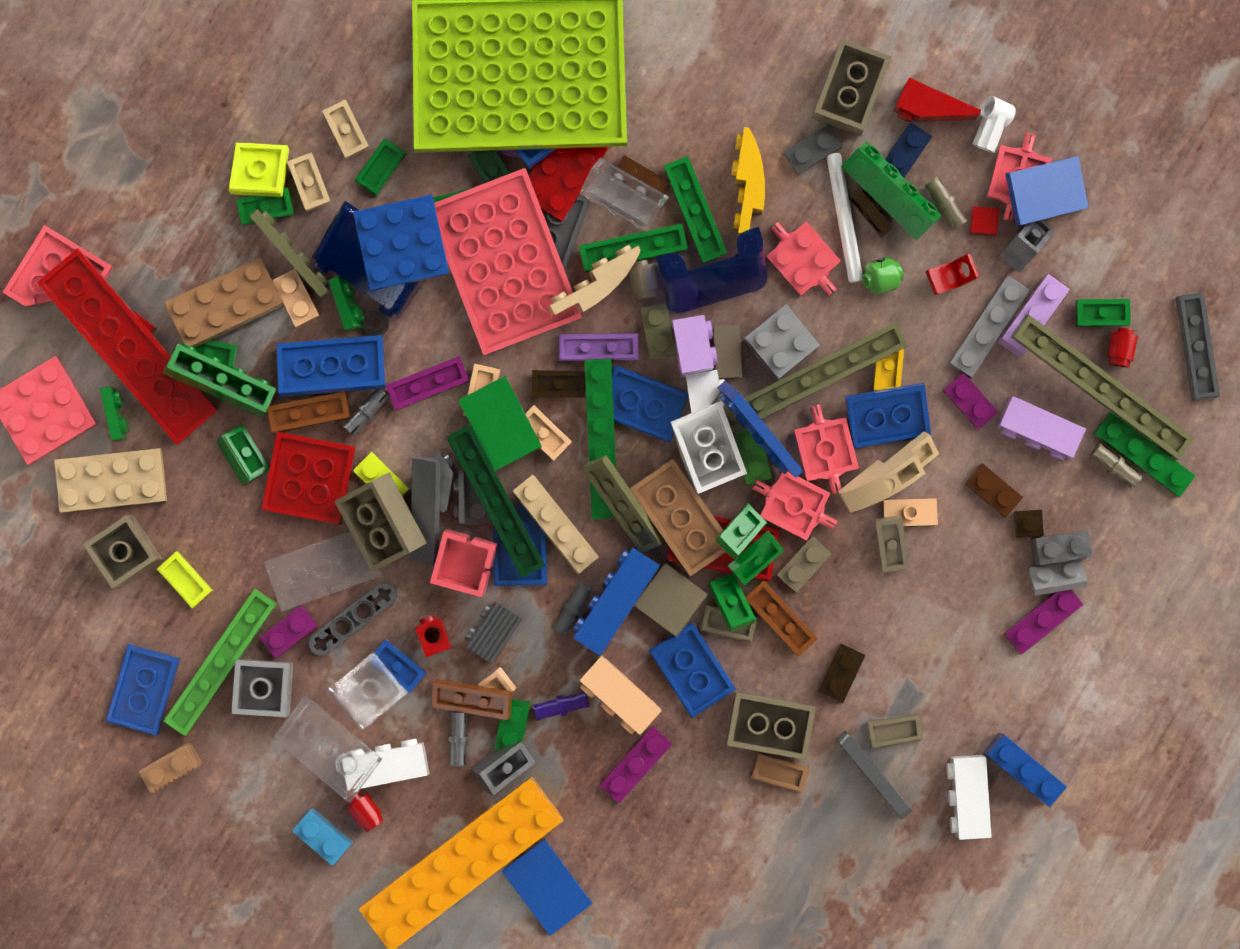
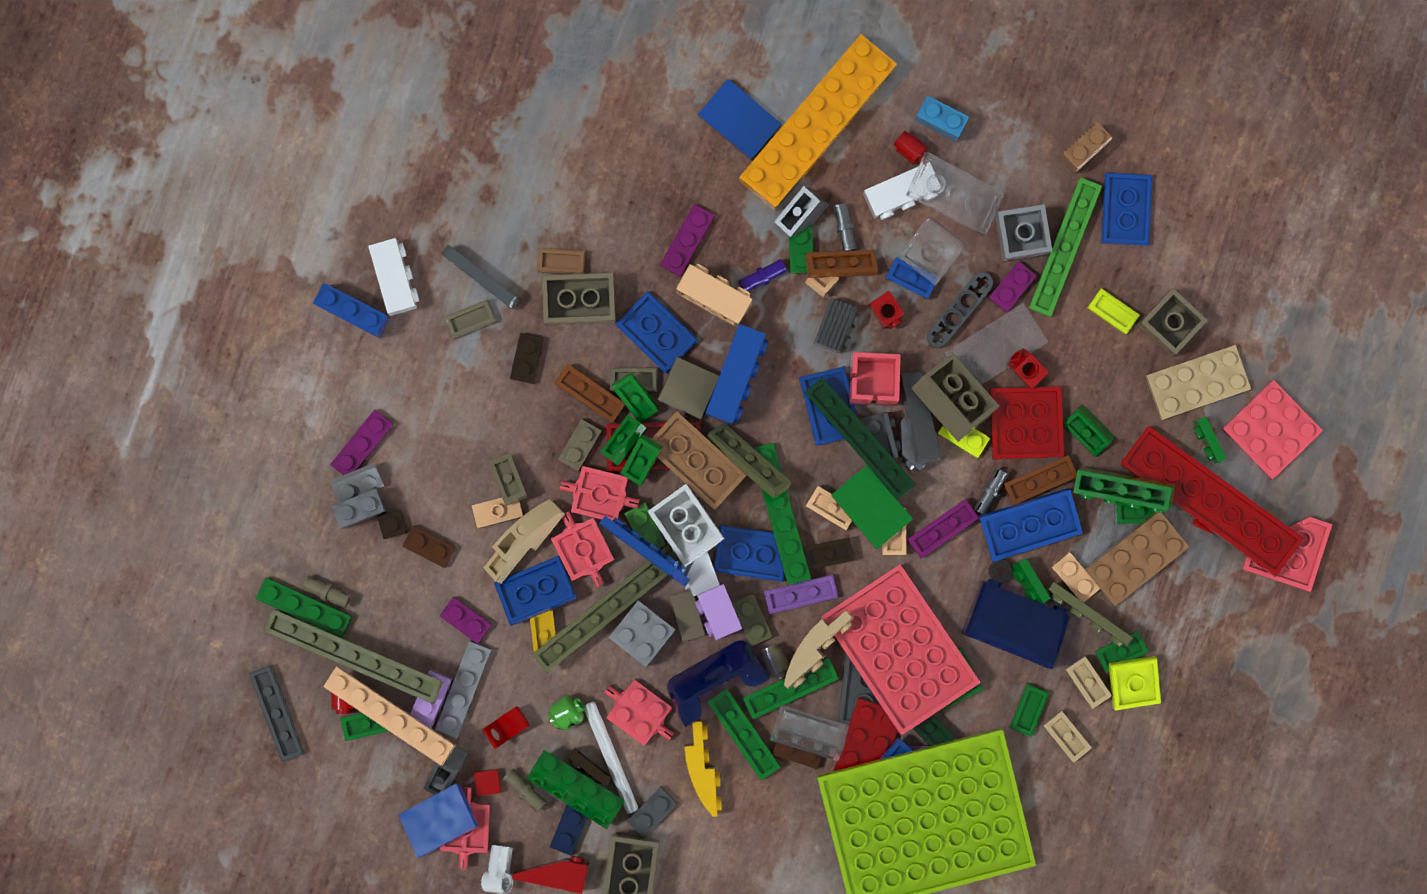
camera: 165 degrees right, 0 degrees up
blue plate [353,194,450,292] -> none
tan plate [511,474,599,574] -> none
dark grey pin [552,582,593,636] -> none
lavender brick [996,396,1086,461] -> none
none -> light nougat plate [323,666,456,766]
none -> red brick [1007,348,1049,389]

